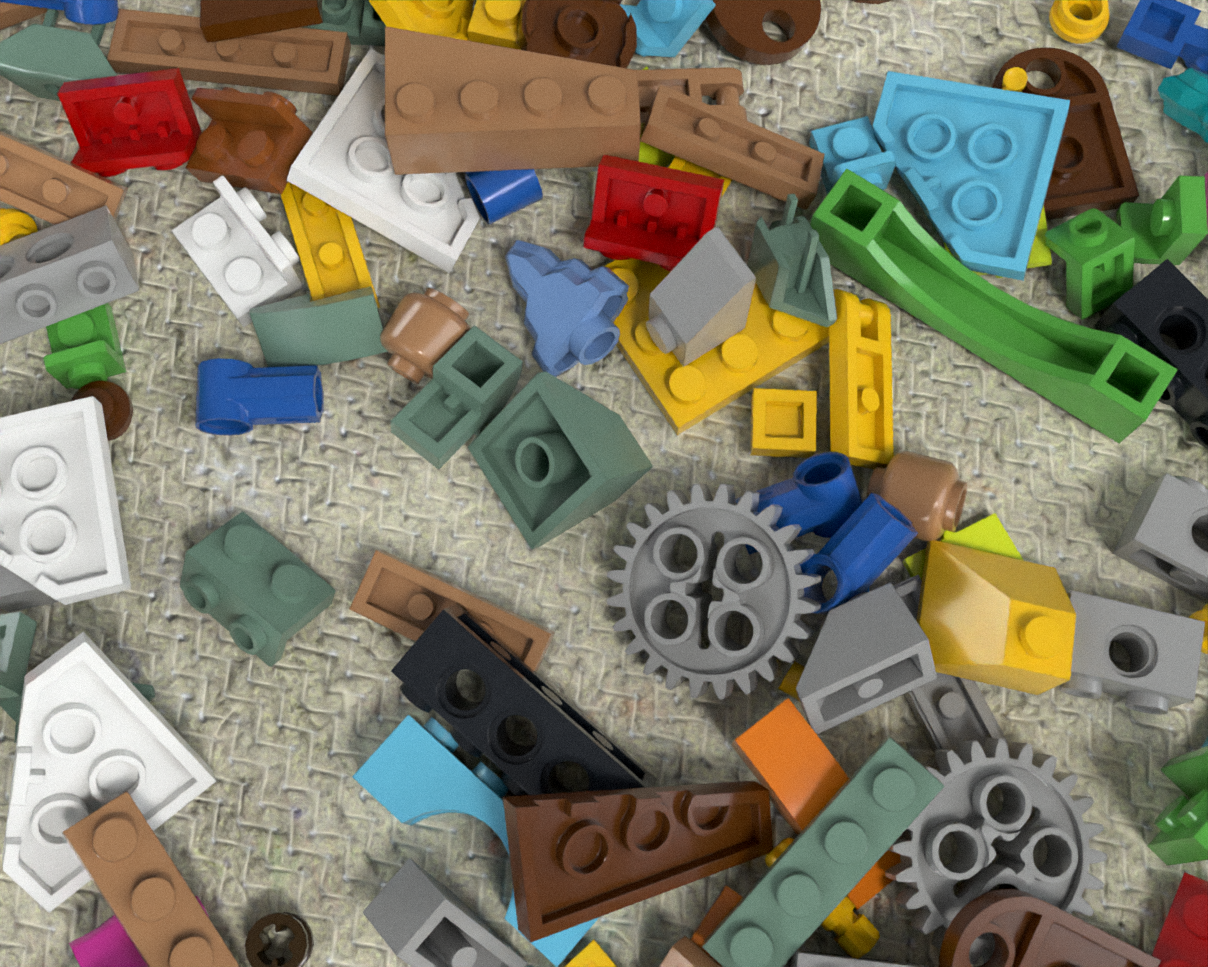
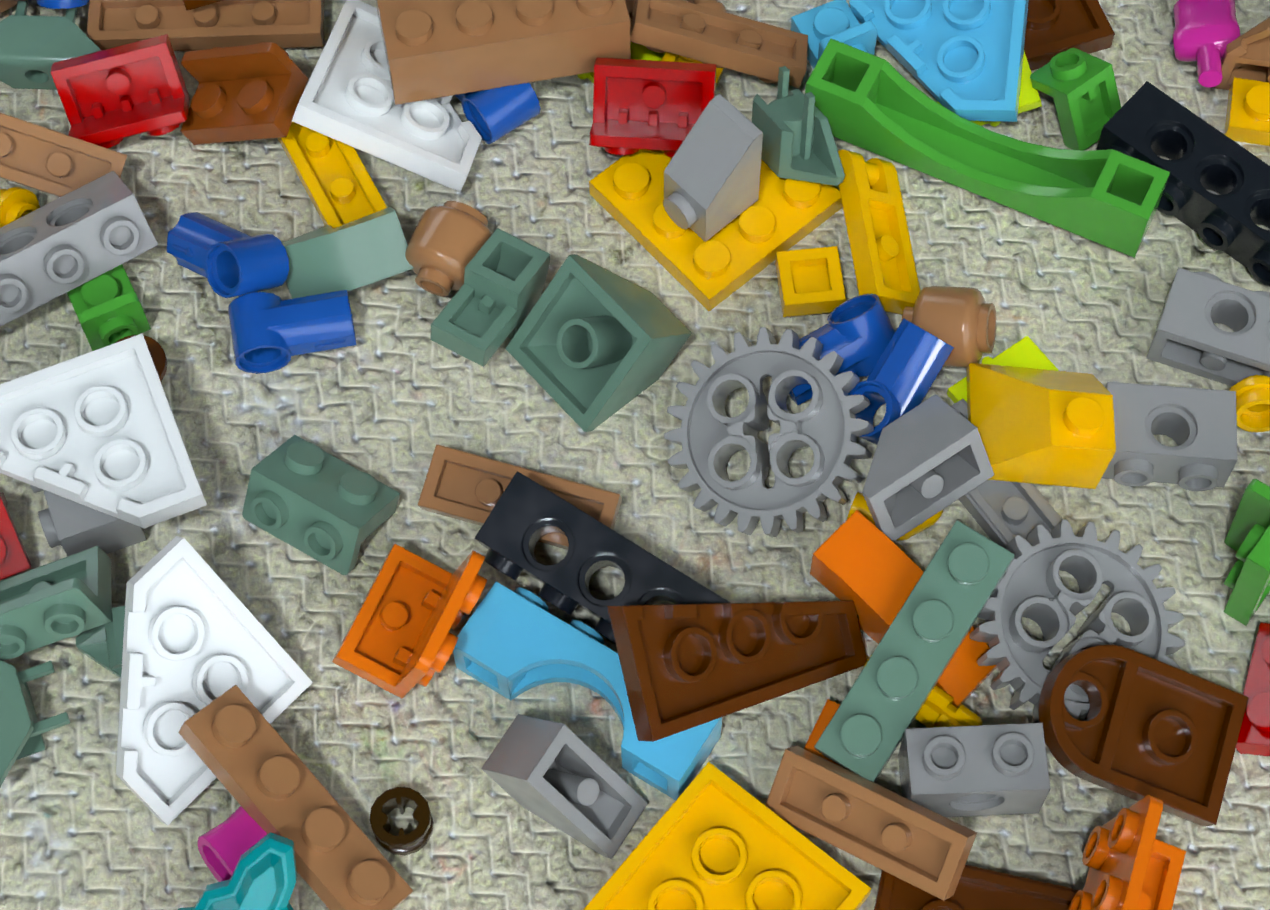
camera: 10 degrees left, 10 degrees down
white bracket [171,175,303,328] -> none
medium blue rock [505,240,629,377] -> none
bright green bracket [1116,175,1208,265] -> none
none -> blue piece [167,212,289,298]
none -> orange bracket [332,544,487,699]

